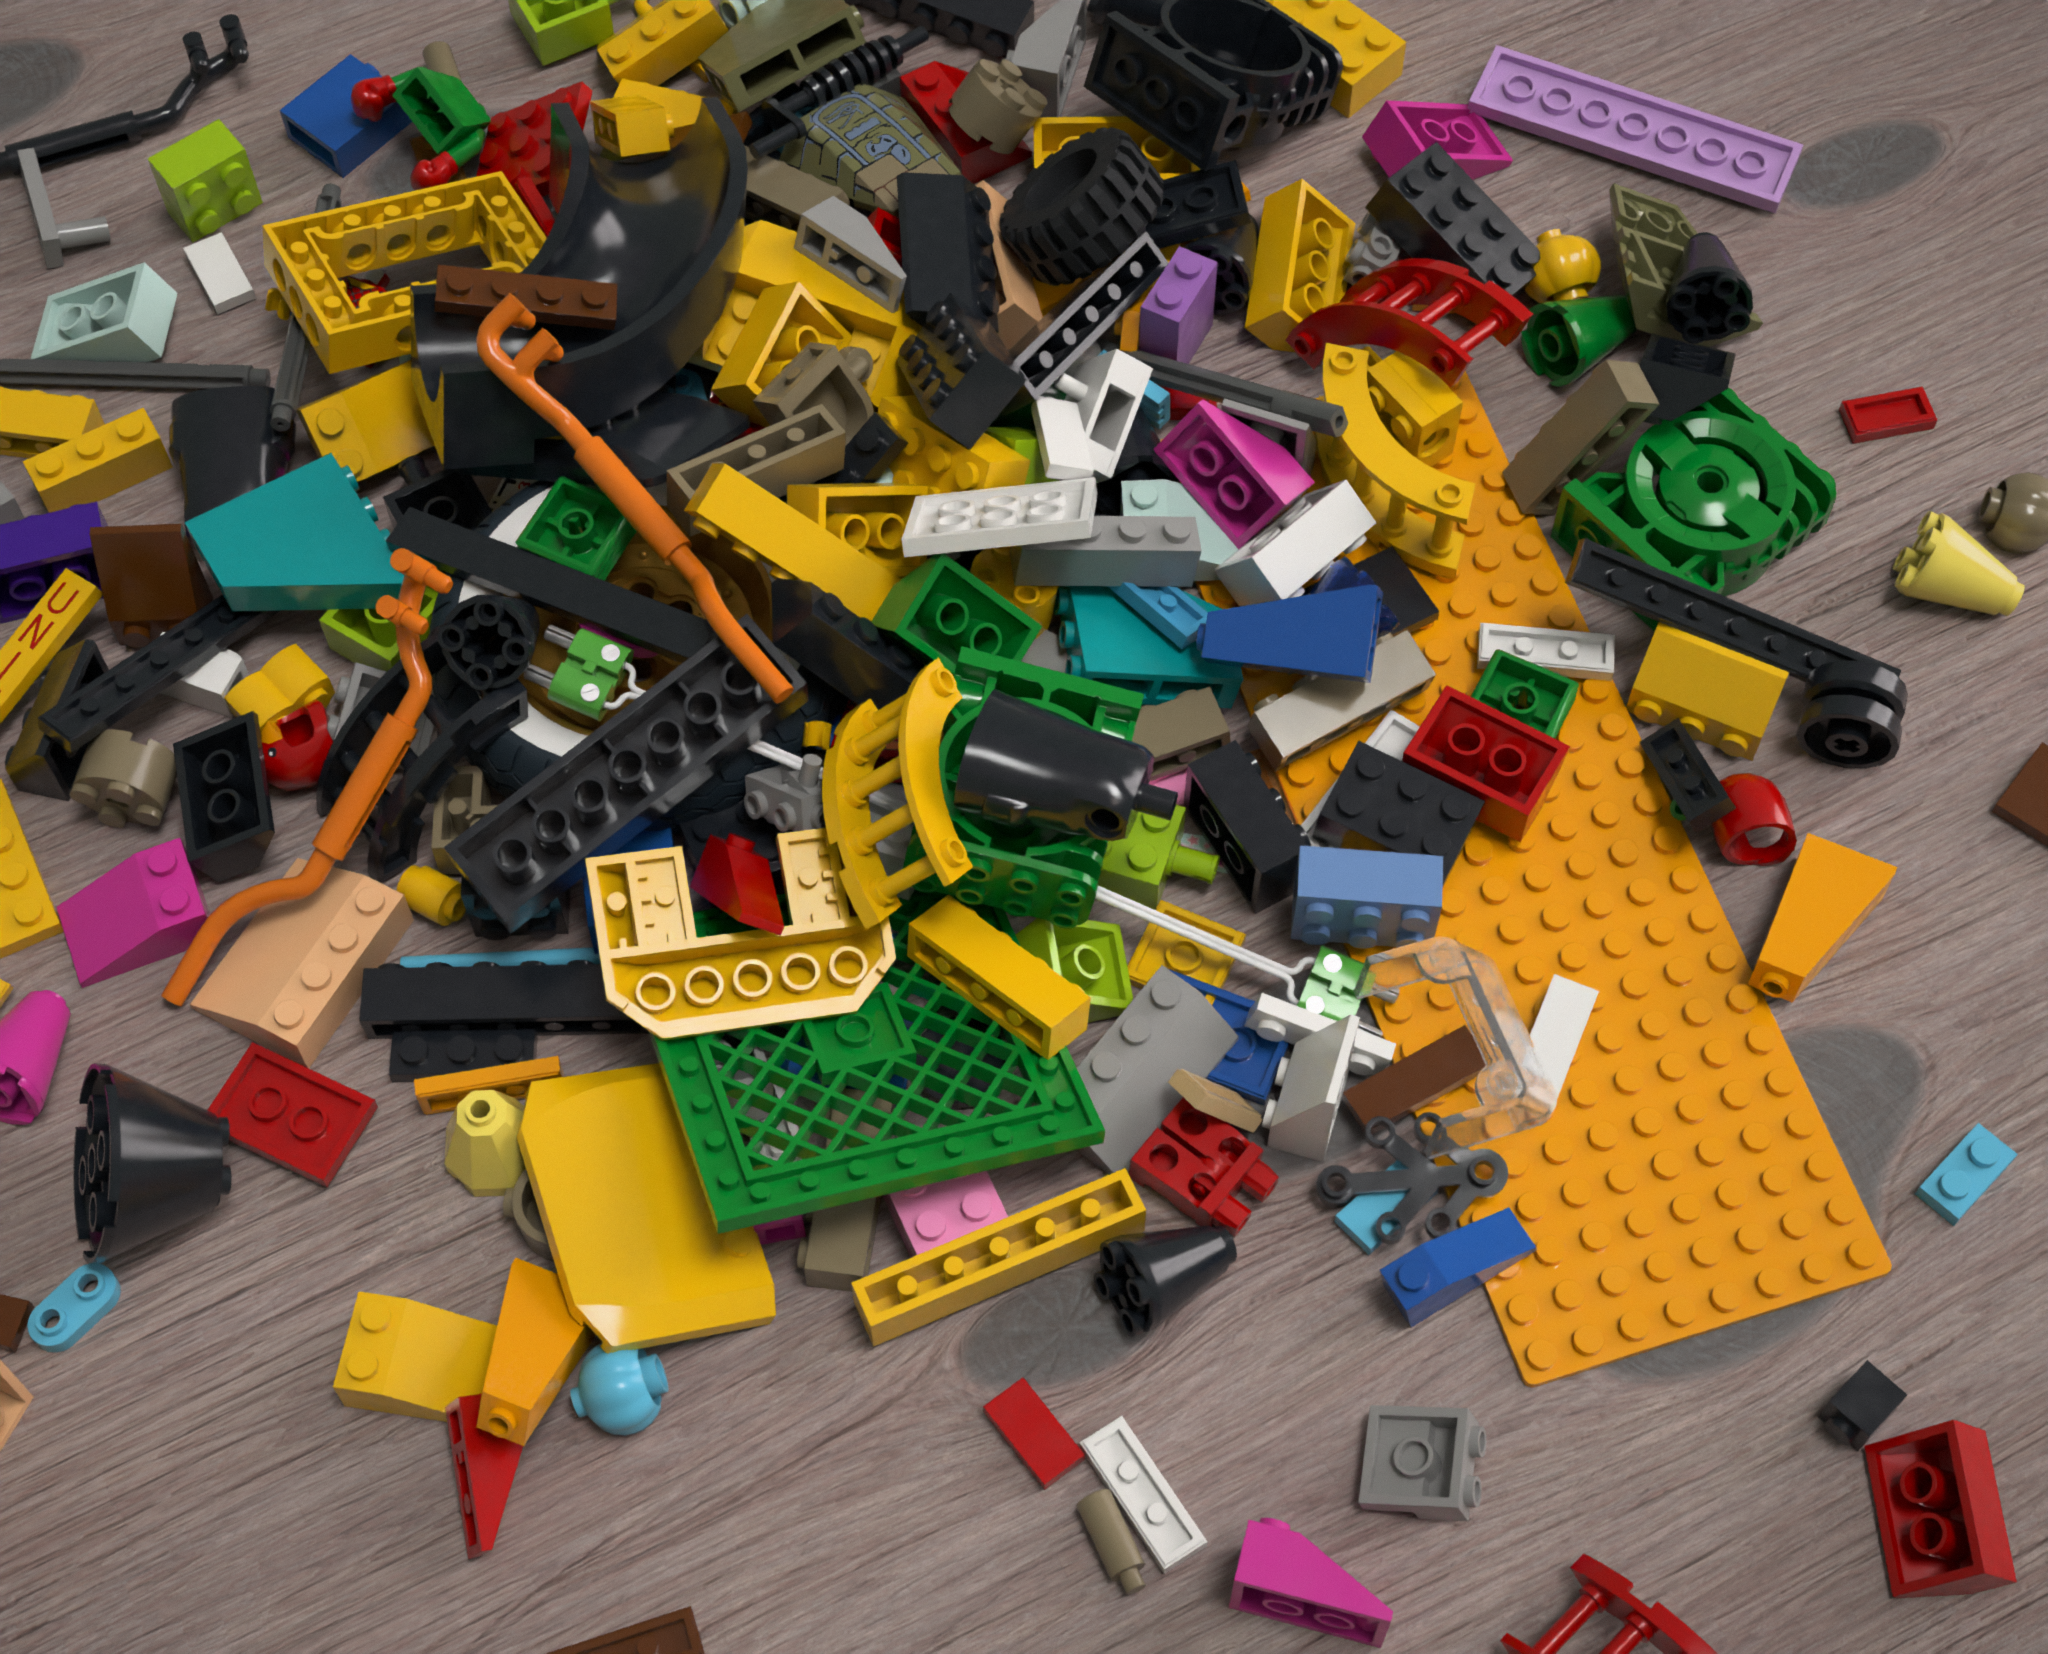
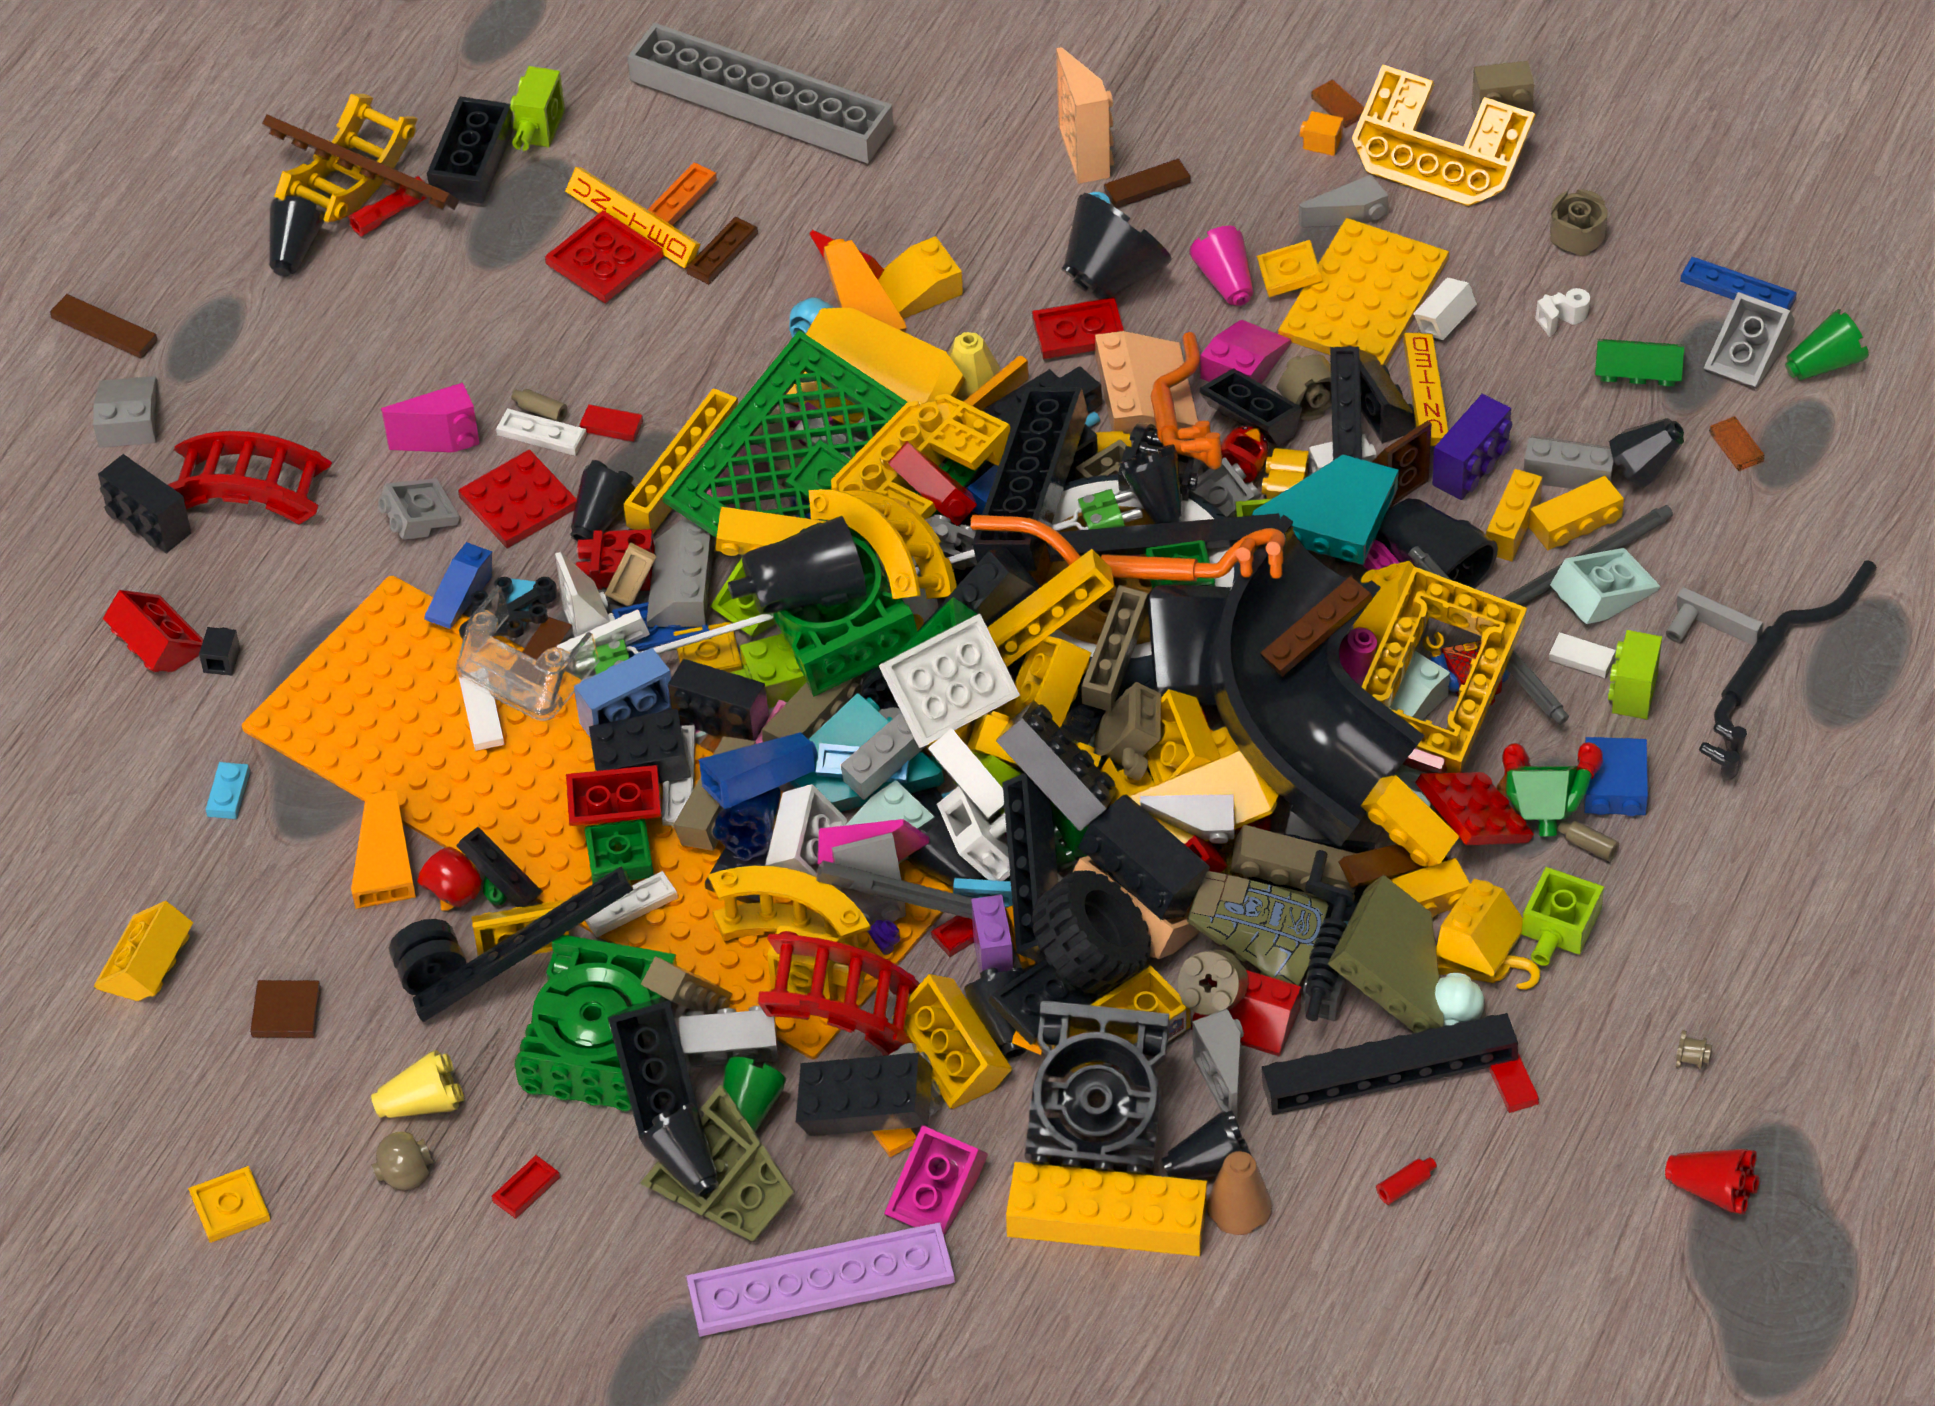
camera: 145 degrees right, 10 degrees down
yellow plant [1525,229,1601,303] -> none
none -> red plate [458,449,576,549]
none -> light grey brick [679,1006,779,1069]

